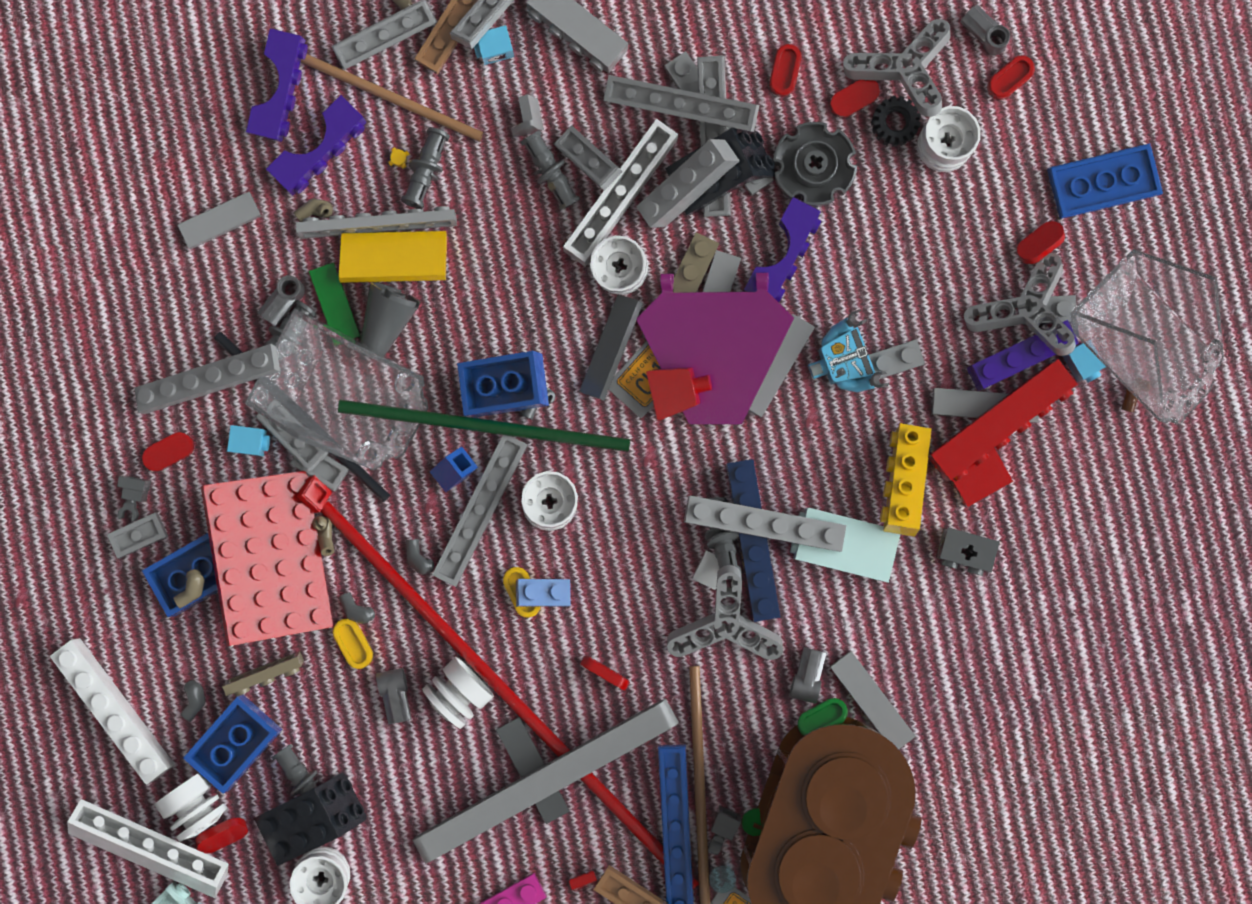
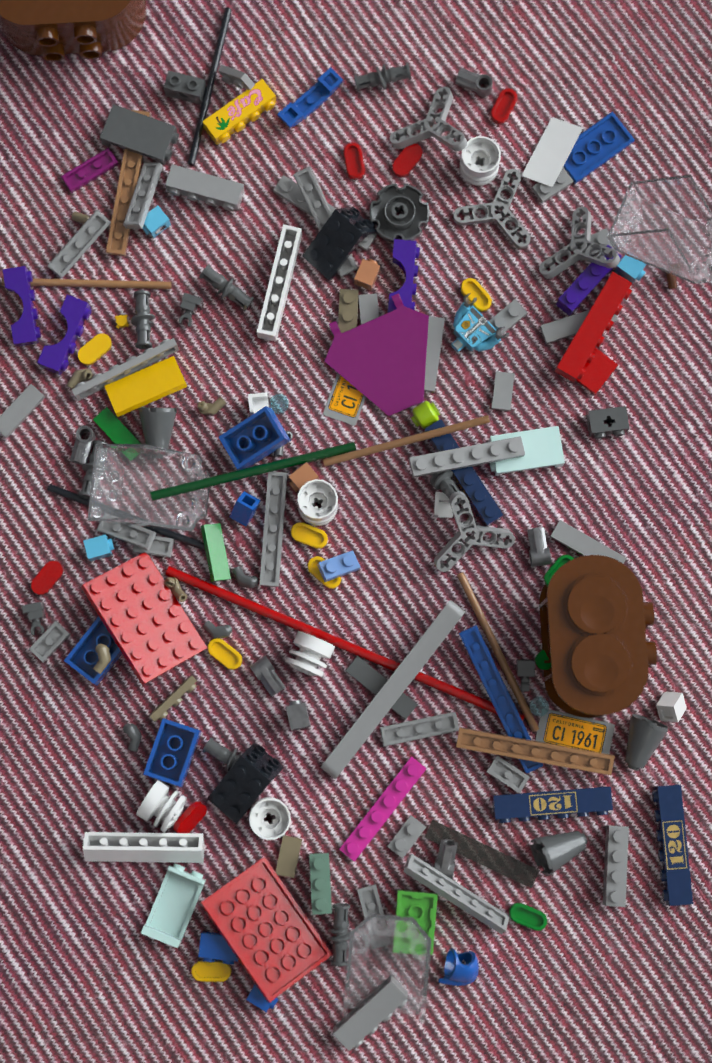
camera: 20 degrees left, 5 degrees down
white brick [50,638,175,785] -> none
light grey plate [135,344,280,414] -> none
red tile [297,475,332,513] -> none
light grey tile [512,94,544,137] -> none
light grey tile [554,125,622,191] -> none
red tile [569,871,599,891] -> none
dark grey tile [579,294,643,401] -> none
red tile [580,655,630,691] -> none
white wheel [590,235,648,295] -> none
light grey plate [603,75,760,132] -> none
light grey brick [636,139,739,228] -> none
red torso [646,367,712,421] -> none
black tyre [871,96,921,147] -> none
yellow brick [880,423,931,537] -> none
red tile [1017,221,1065,264] -> none
none -> yellow tile [78,333,112,365]
none -> dark grey piece [179,292,204,327]
none -> dark tan arm [197,397,226,415]
none -> tile [201,523,231,582]
none -> white panel [248,392,269,416]
none -> clear light blue tile [270,394,289,414]
none -> flat silver brick [286,700,311,731]
none -> nougat brick [289,462,319,492]
none -> yellow tile [291,522,328,549]
none -> medium nougat piece [323,415,490,467]
none -> nougat brick [354,259,380,291]
none -> light grey tile [380,712,459,747]
none -> lime head [411,401,441,429]
none -> light grey piece [453,169,531,249]
none -> yellow tile [461,278,492,312]
none -> light grey tile [491,371,515,412]
none -> white sticker [522,117,582,187]
none -> light grey plate [532,167,573,204]

